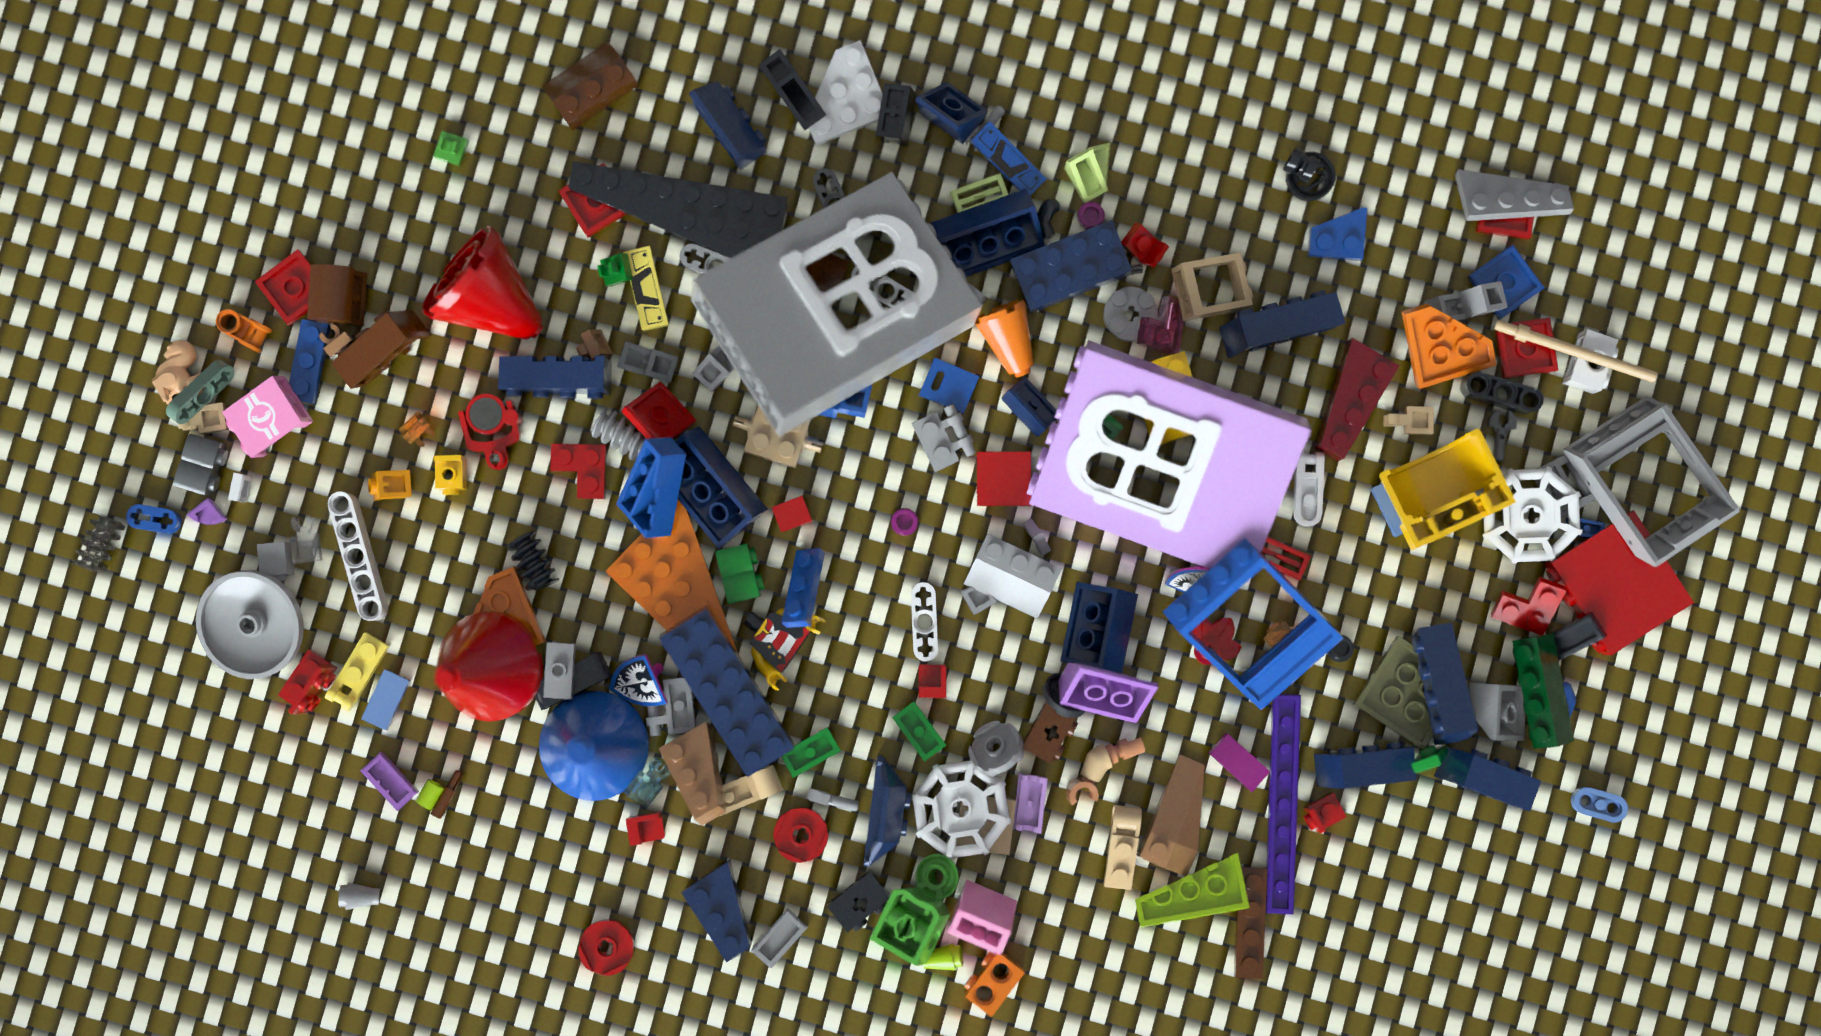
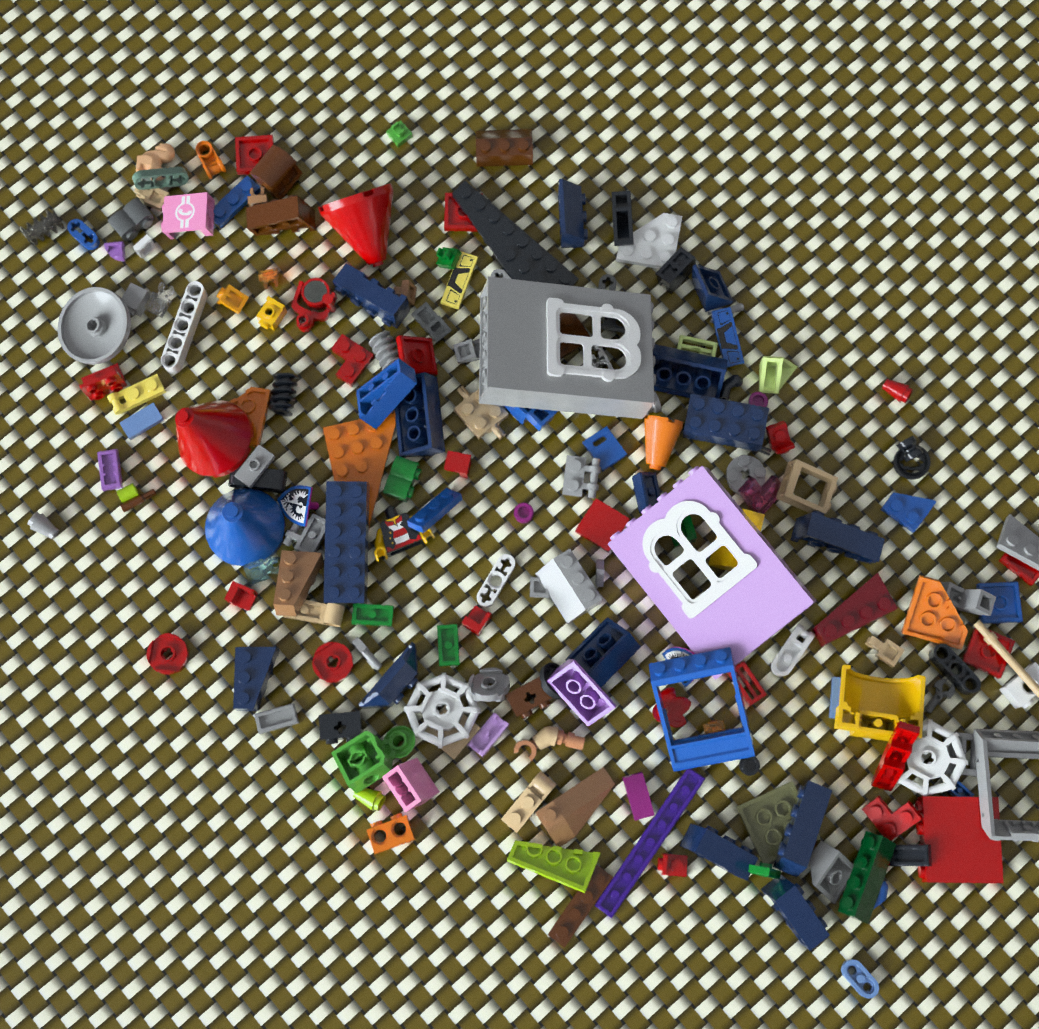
camera: 35 degrees right, 10 degrees down
none -> red slope [871,721,920,791]
none -> red cone [882,379,913,403]

